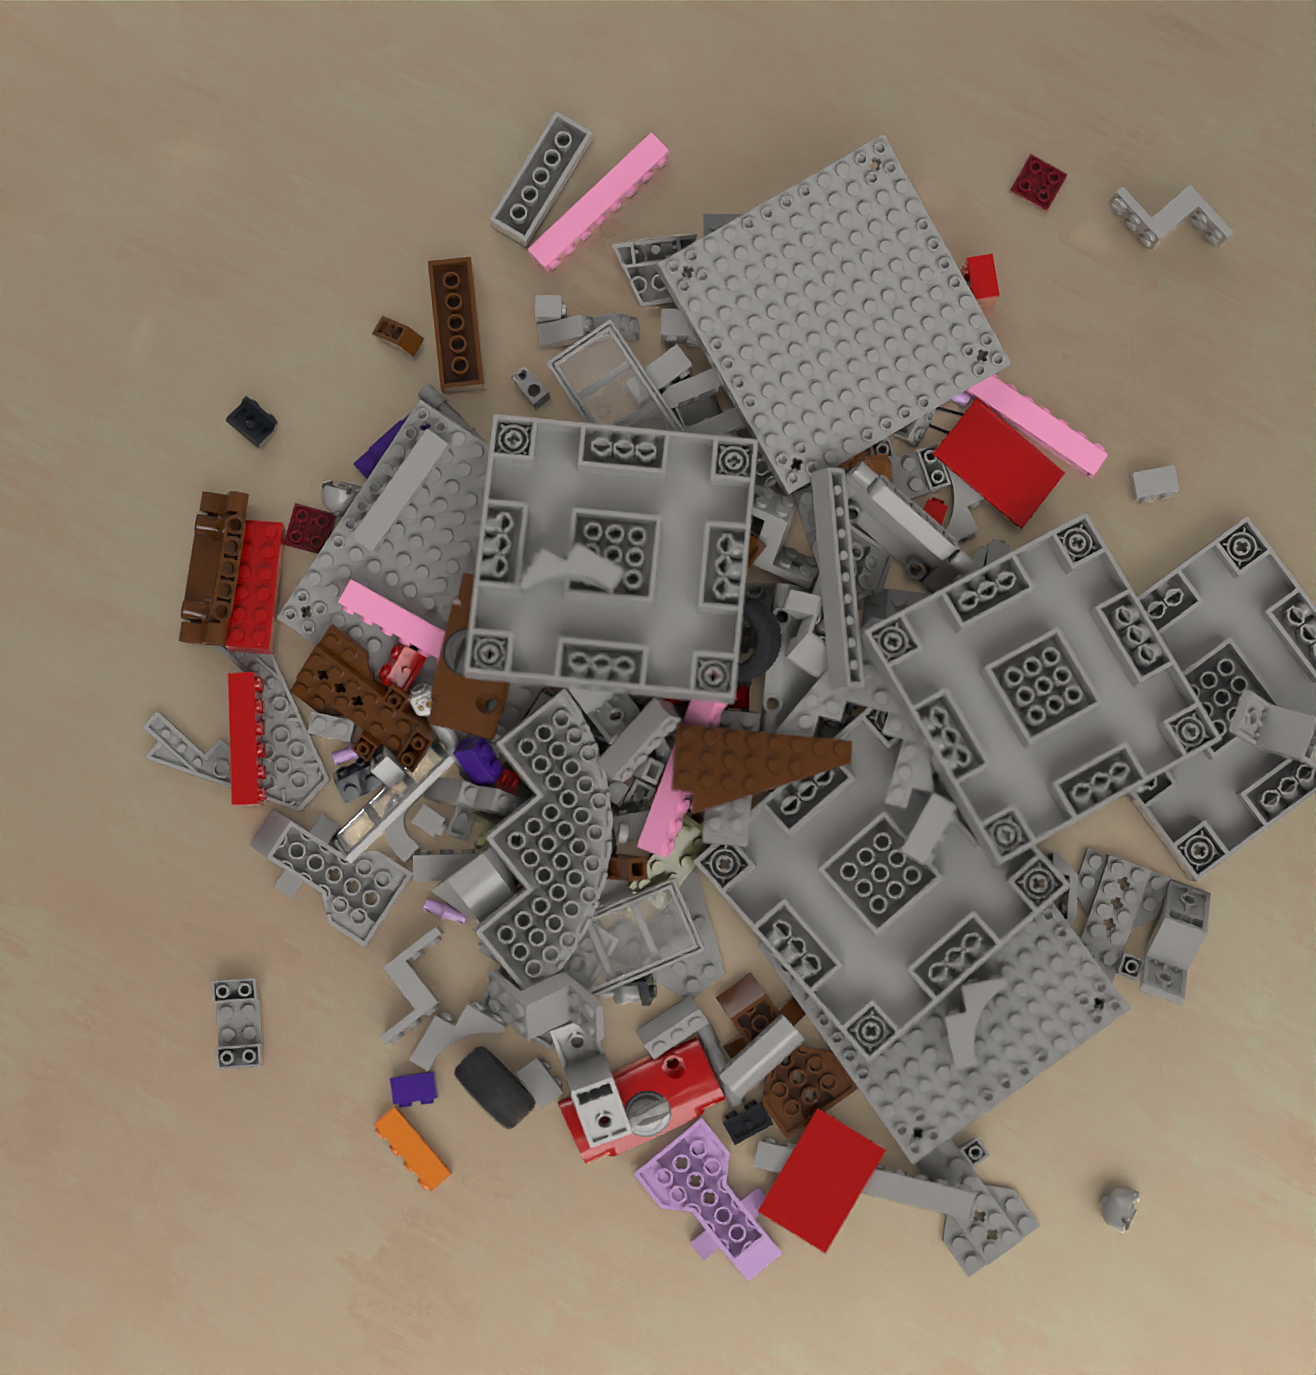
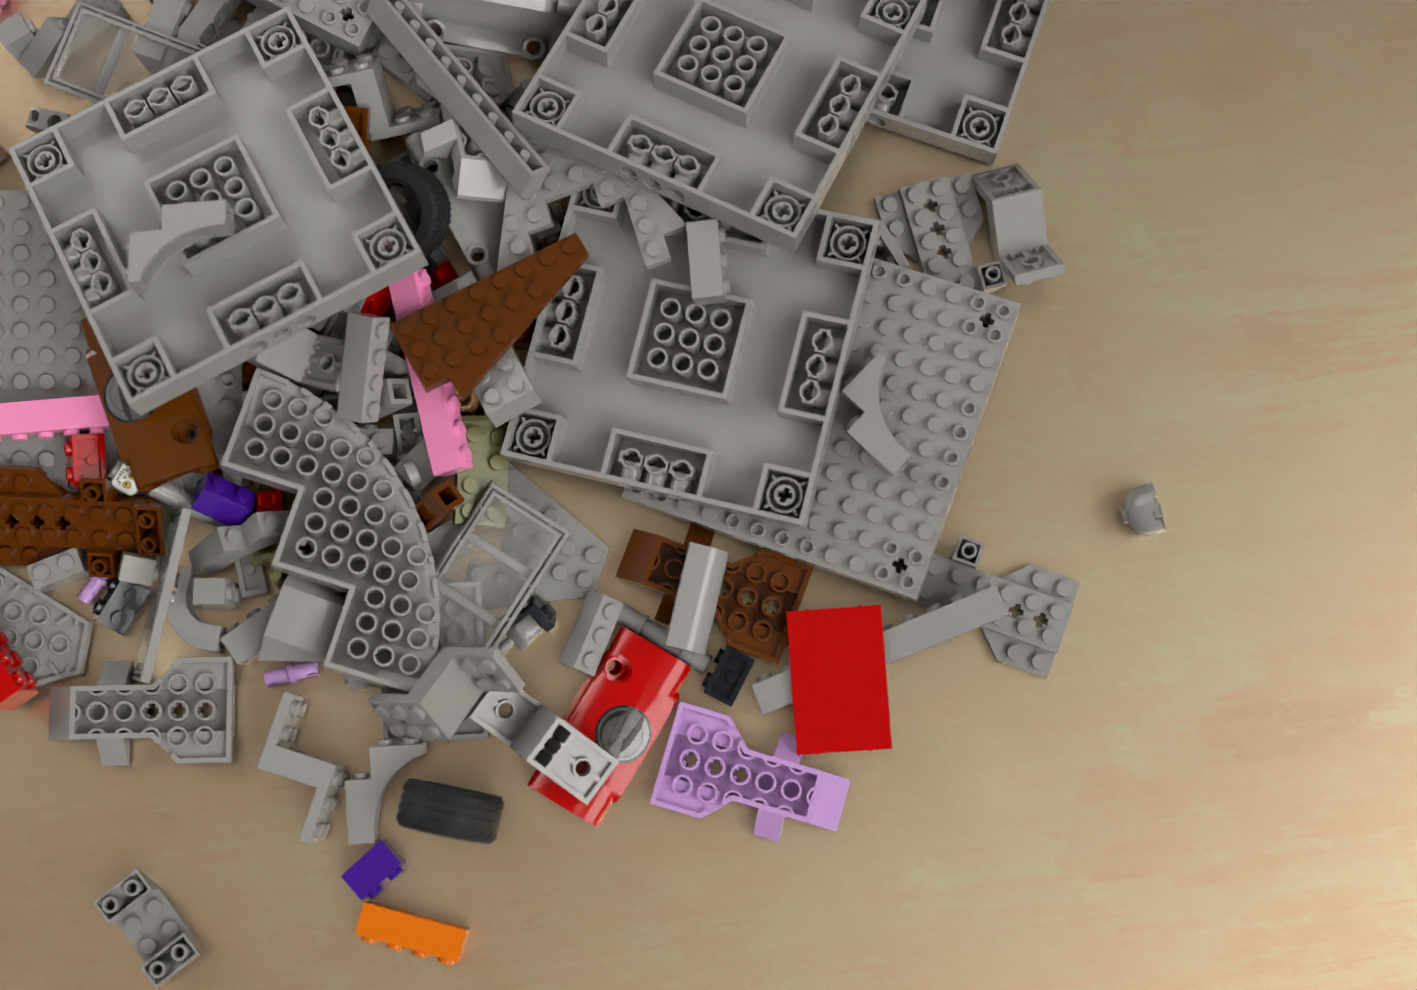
camera: 30 degrees left, 5 degrees down
light grey brick [516,1056,564,1108] -> none

